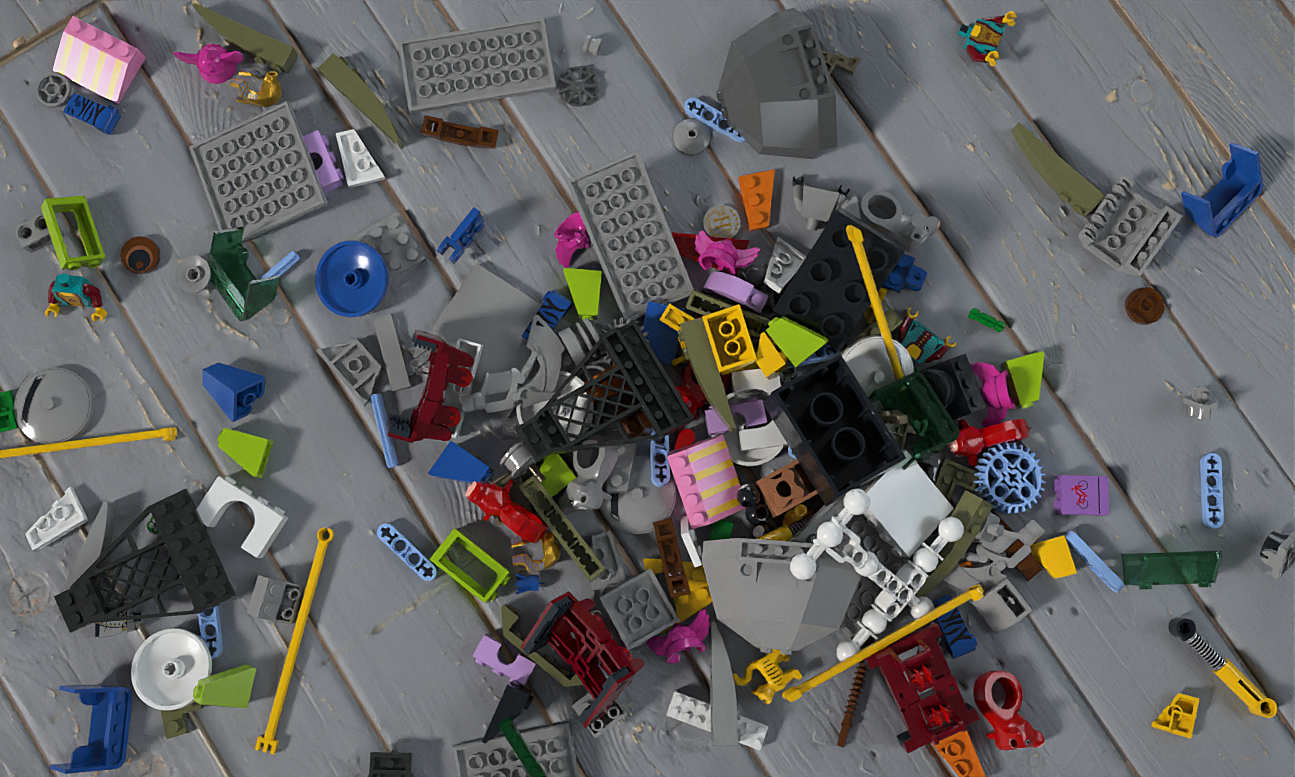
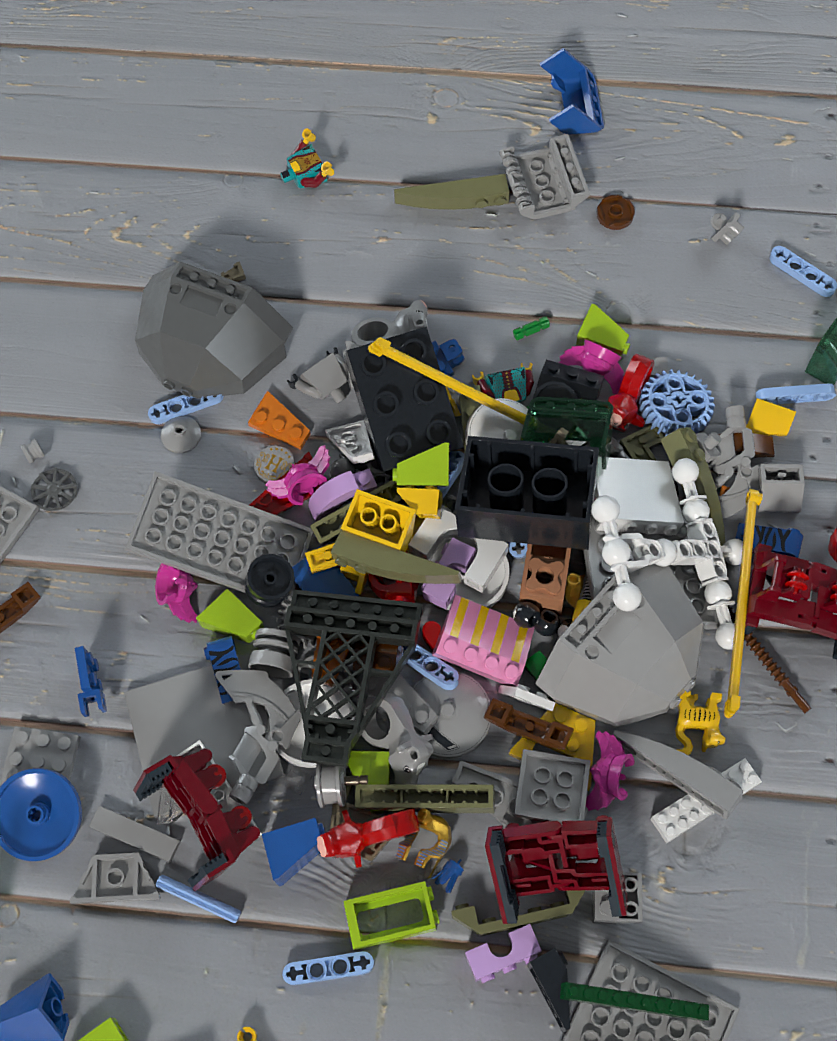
camera: 45 degrees left, 15 degrees down
medium lavender panel [1053,475,1109,516] -> none
none -> black wheel [244,554,295,607]

